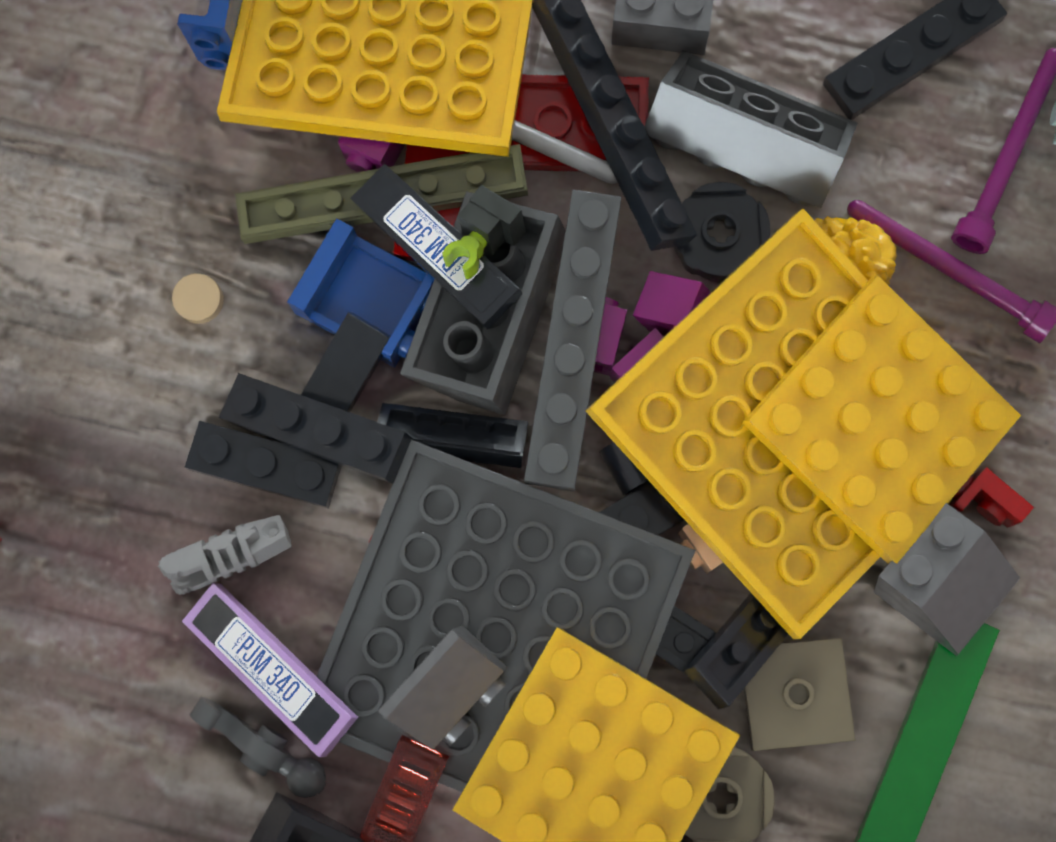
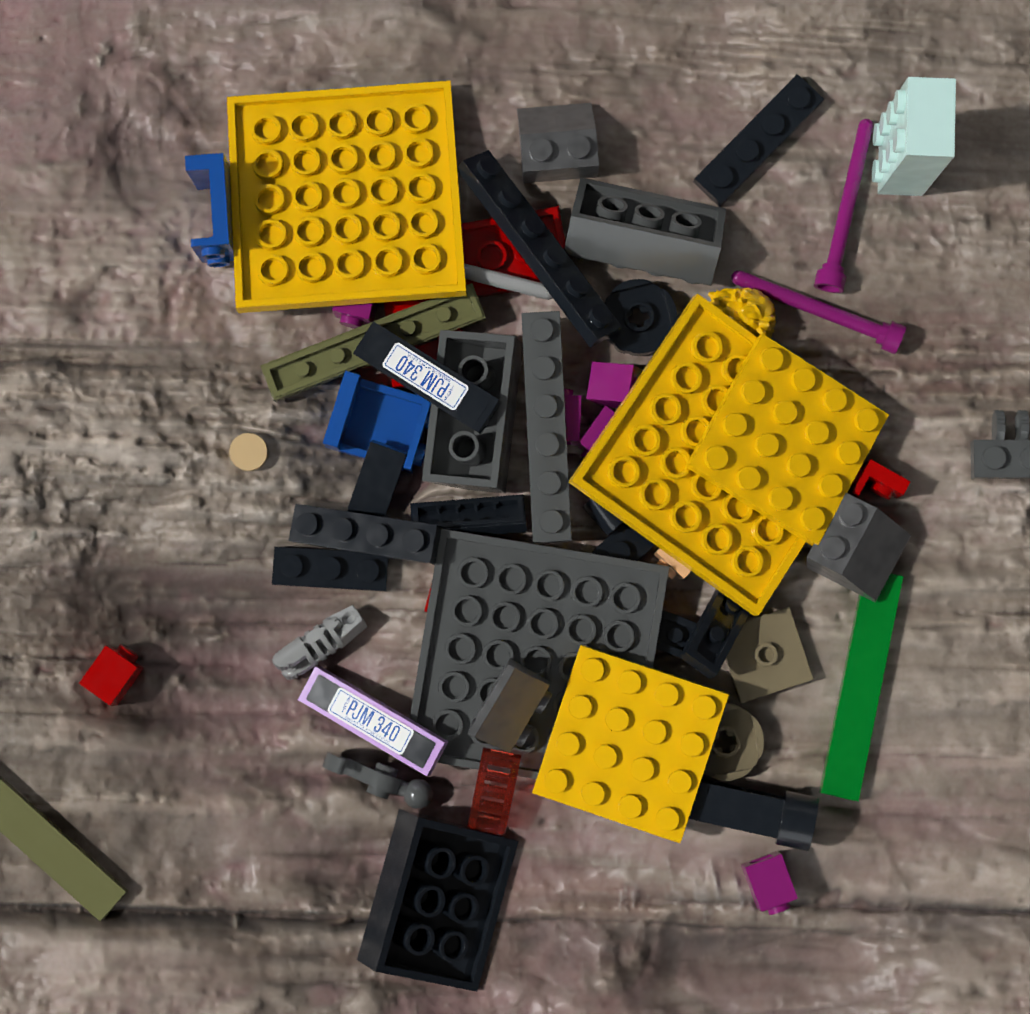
camera: 20 degrees left, 5 degrees up
pearl dark grey piece [442,185,526,279] -> none

